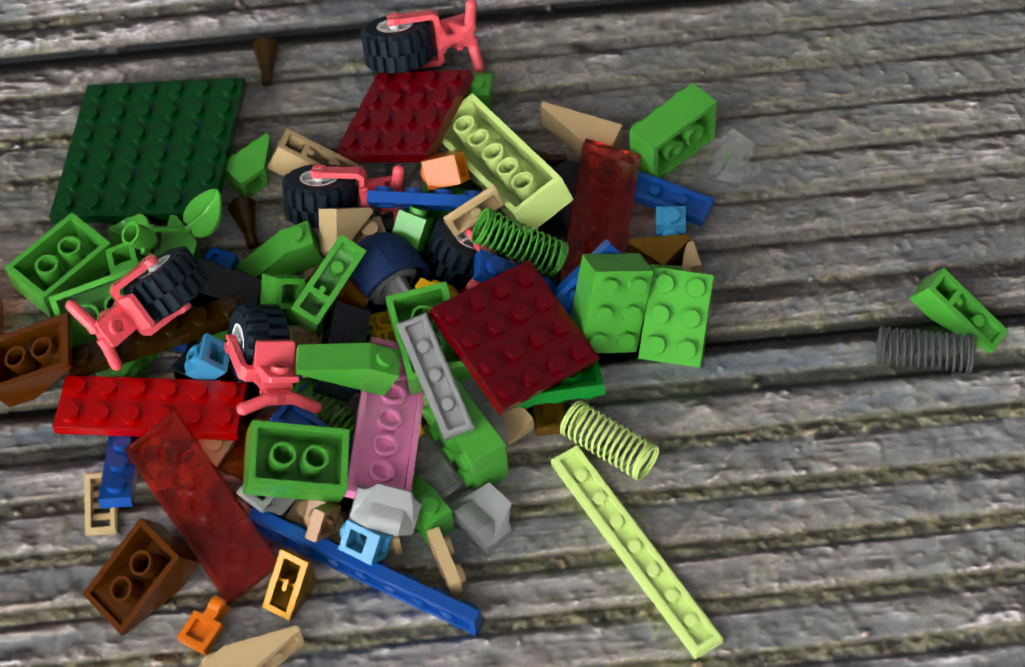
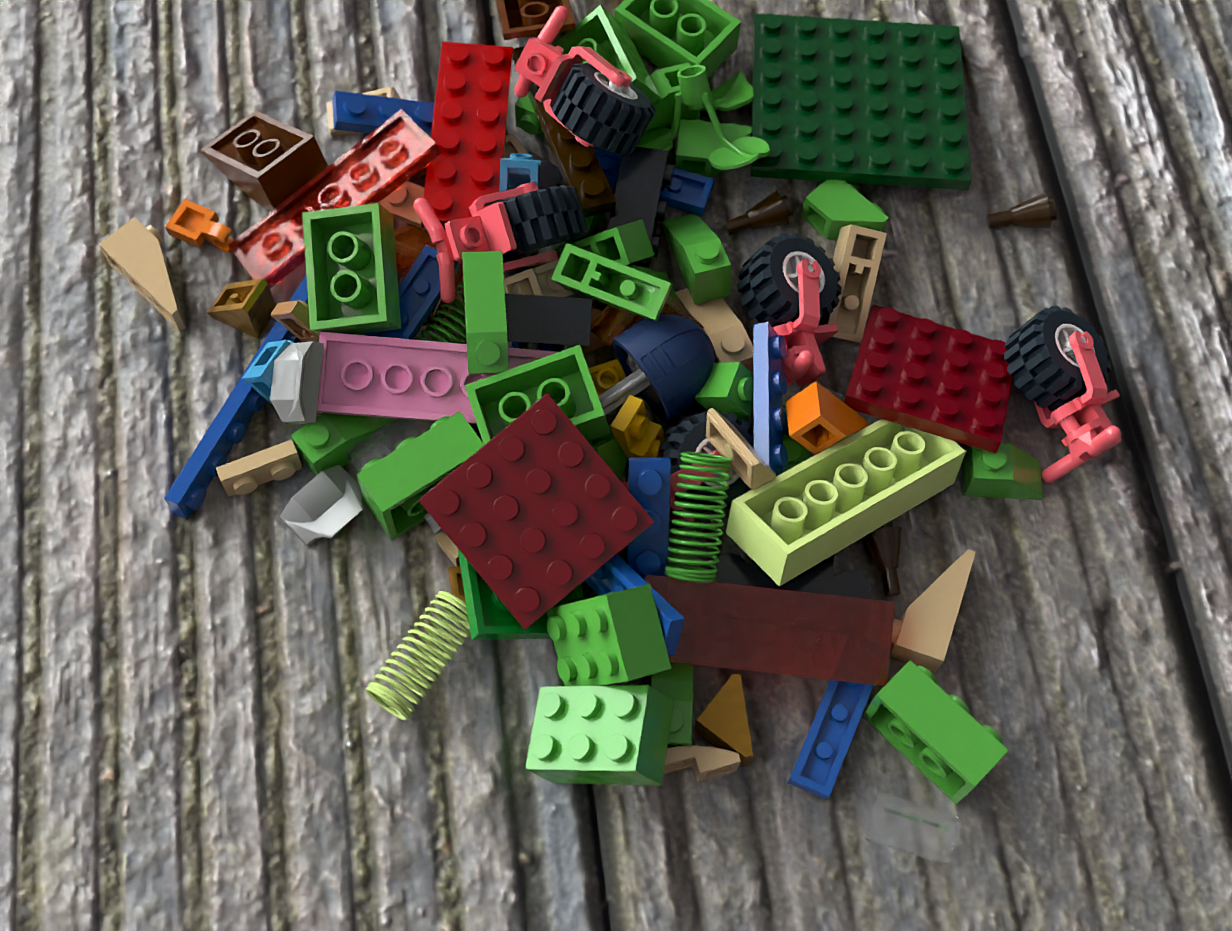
camera: 80 degrees right, 10 degrees up
tan slope [318,207,374,255] -> none
light grey tile [396,313,474,442] -> none
yellowish green tile [551,445,723,660] -> none
dark azure brick [655,206,686,237] -> none

